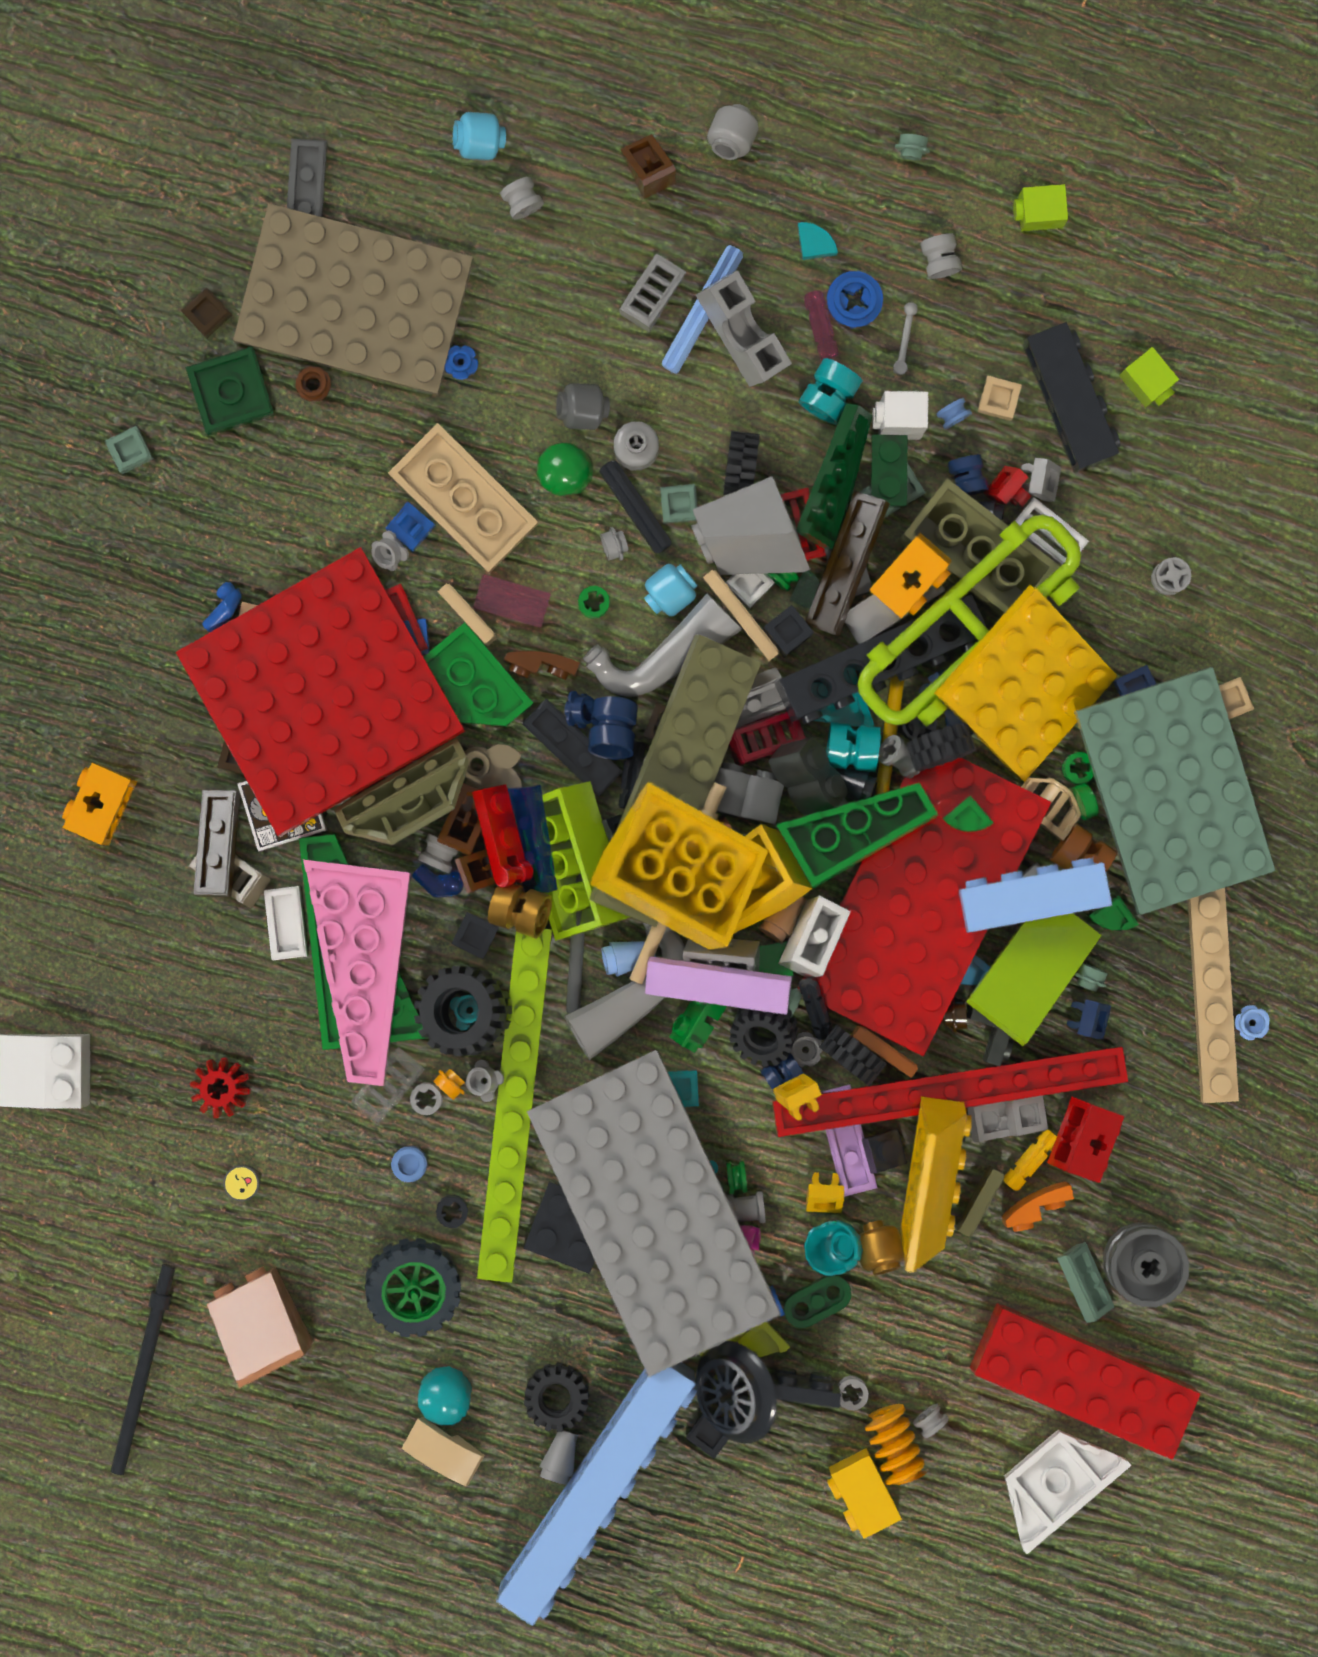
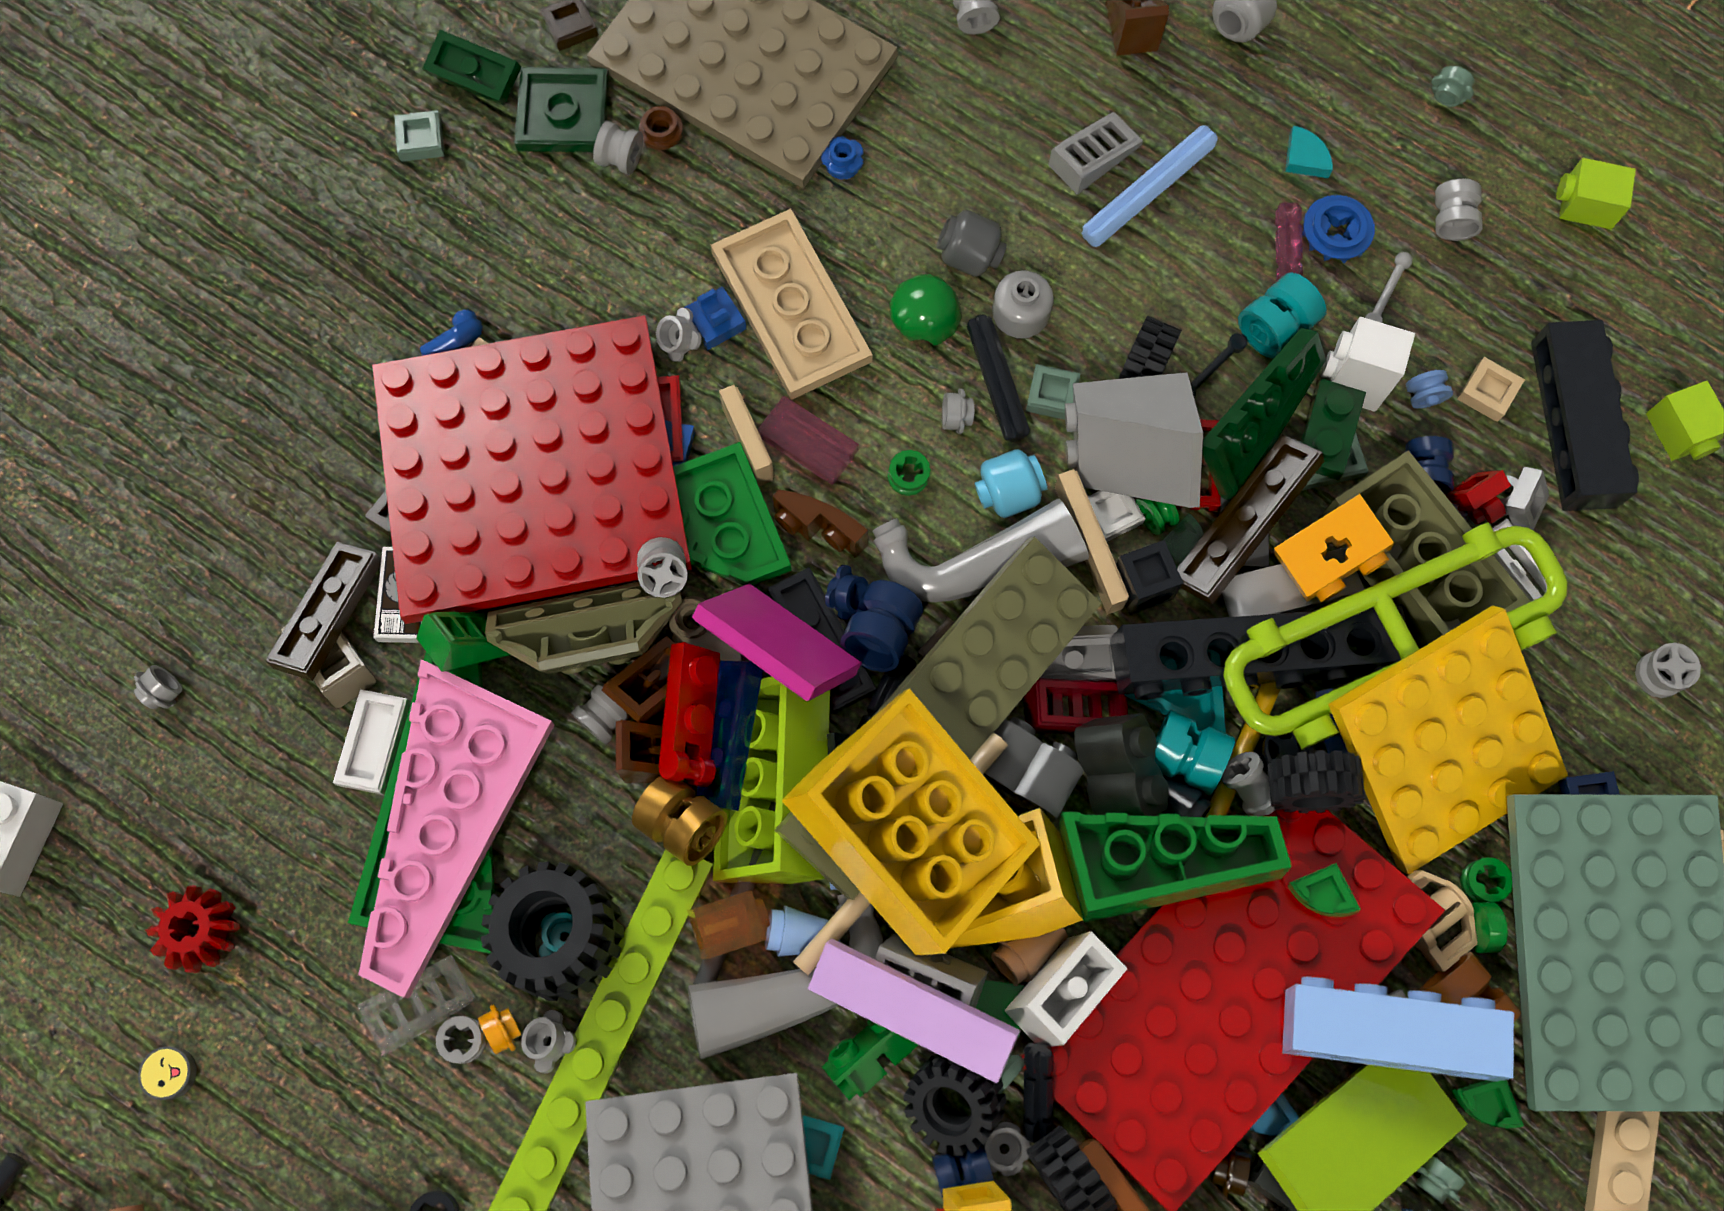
camera: 20 degrees right, 15 degrees down
light orange brick [62,763,138,846] -> none
medium blue tile [391,1146,428,1182] -> none
clear blue arm [411,864,464,898] -> none
black plate [451,912,499,959] -> none
light grey arch [696,270,792,387] -> none
none -> light grey plate [134,665,182,710]
none -> green slope [416,612,511,672]
none -> dark green plate [422,29,522,106]
none -> light grey wheel [593,121,643,175]
none -> light grey wheel [637,537,688,598]
none -> clear orange brick [687,890,770,959]
none -> dark pink tile [692,583,862,701]
none -> black hinge [1190,333,1247,398]

